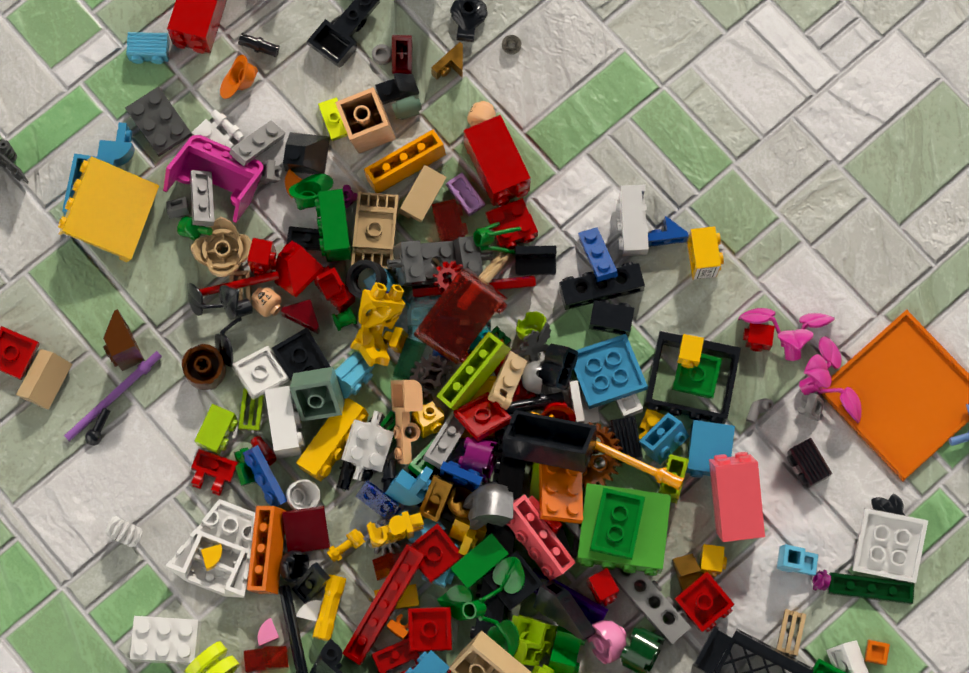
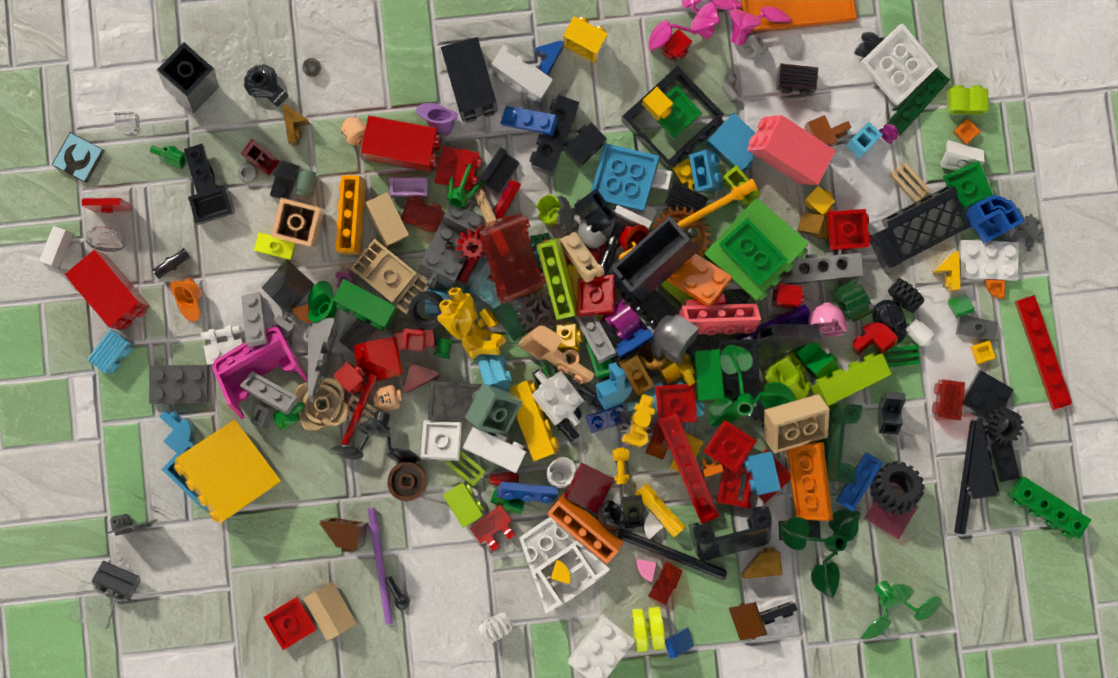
camera: 55 degrees left, 10 degrees up
none -> light grey wedge [306,318,337,403]
none -> medium lavender piece [416,103,458,135]
none -> black brick [441,37,498,123]
none -> dark orange brick [804,115,852,147]
none -> lime brick [947,85,989,115]

